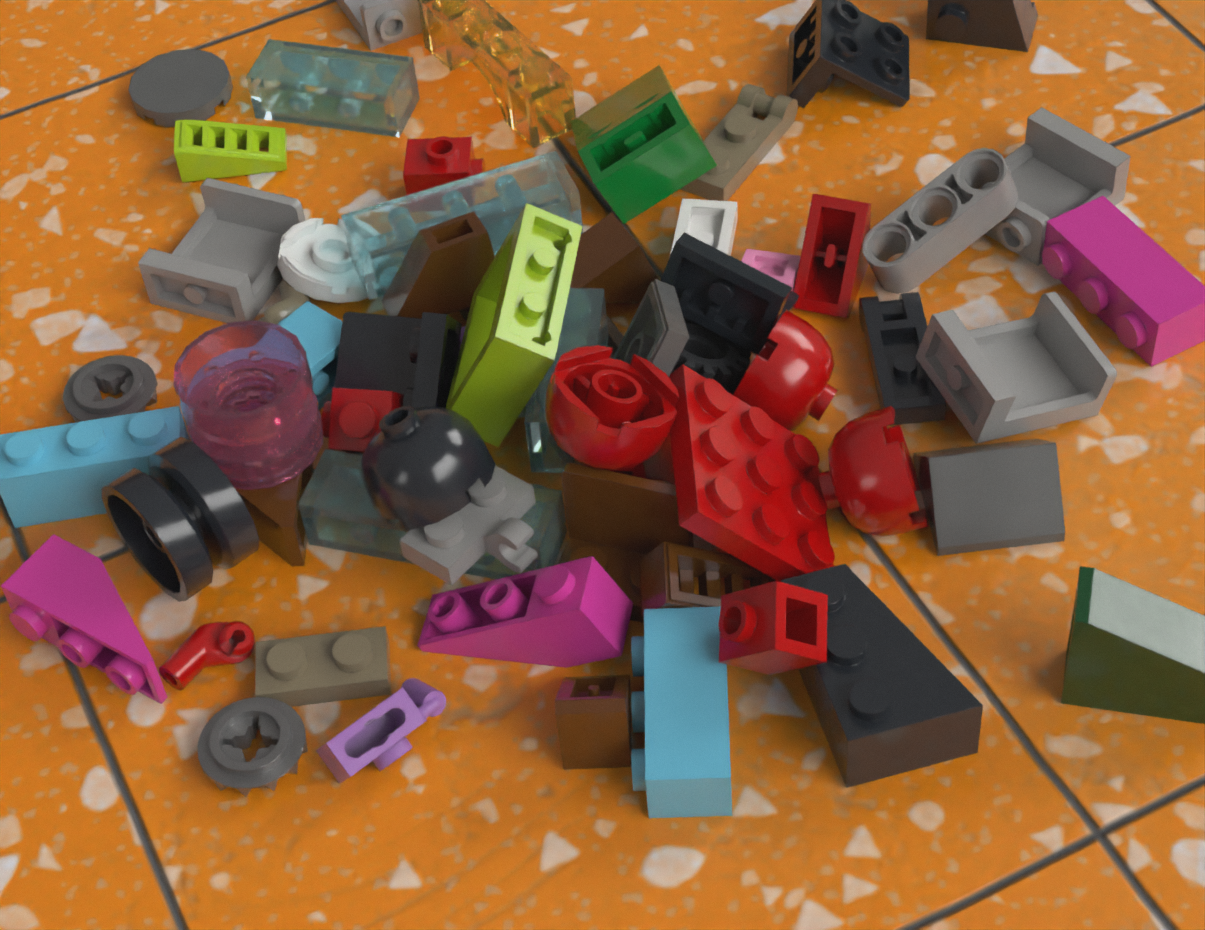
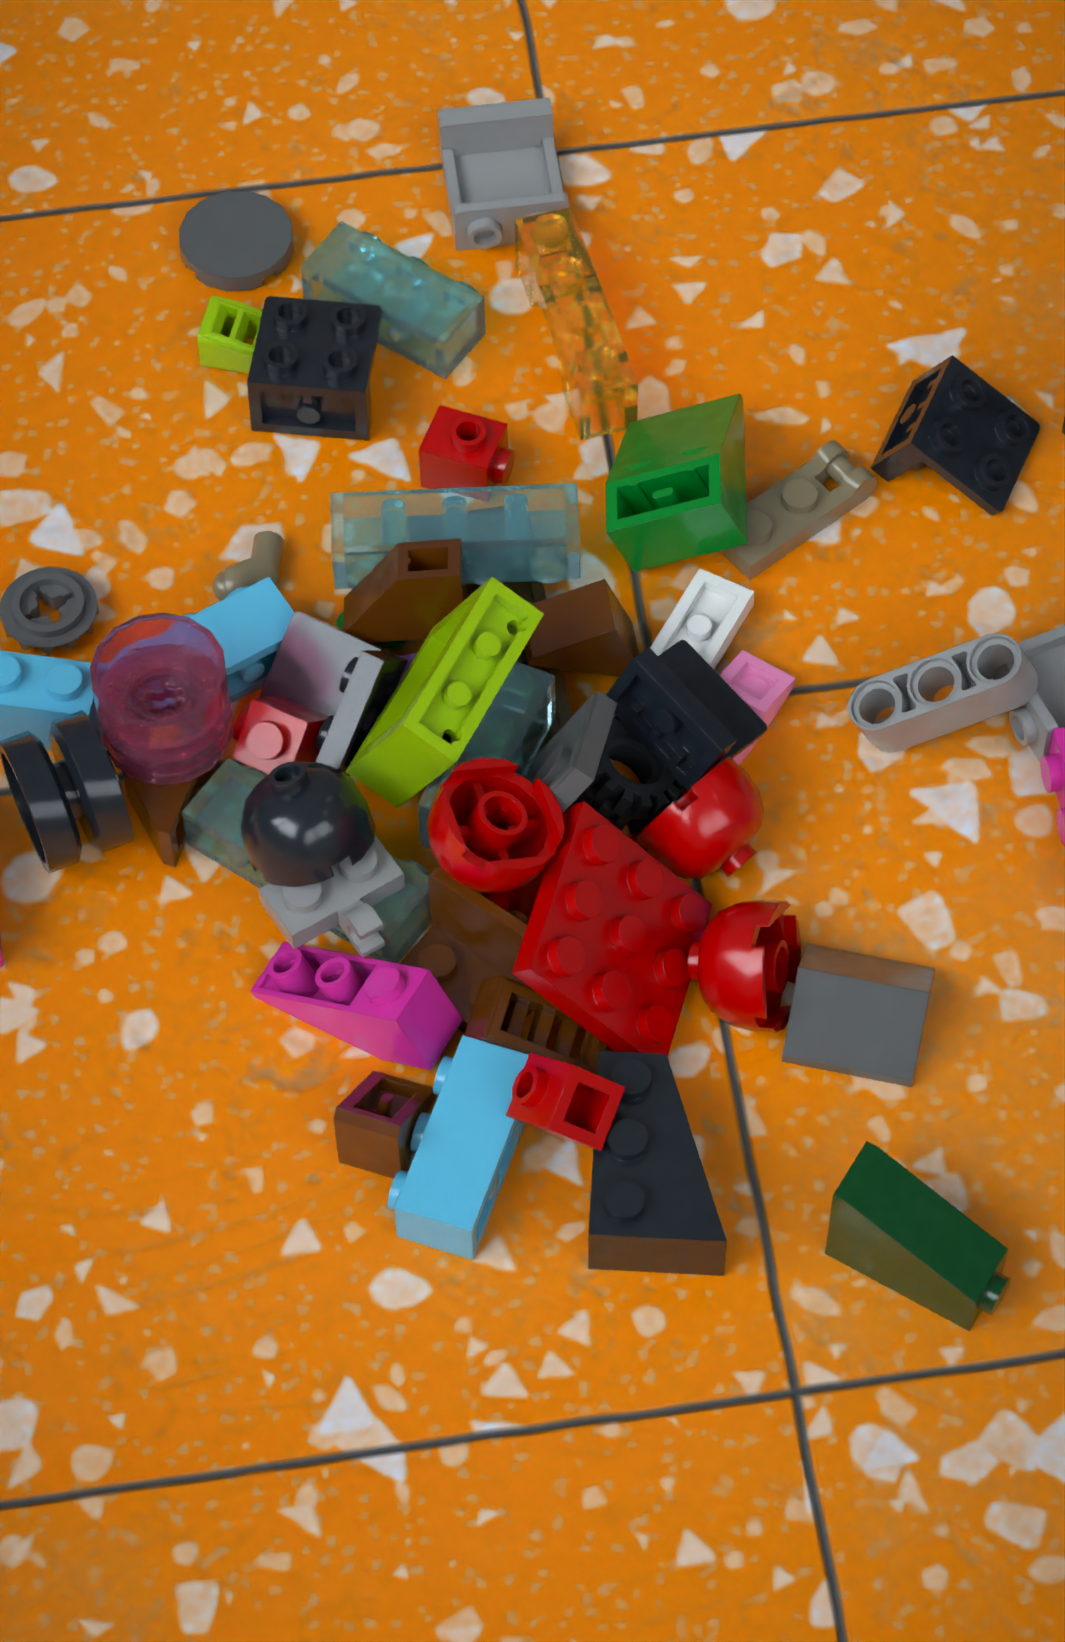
camera: 15 degrees right, 10 degrees up
light grey panel [138,178,305,328] -> none
red arm [158,621,255,691] -> none
flat silver gear [198,697,308,797] -> none
dark tan plate [255,626,392,707] -> none
white tile [277,218,390,303] -> none
medium lavender piece [316,678,446,784] -> none
red slope [794,193,871,318] -> none
black plate [859,292,946,426] -> none
light grey panel [916,292,1117,444] -> none
none -> black bracket [247,296,382,441]

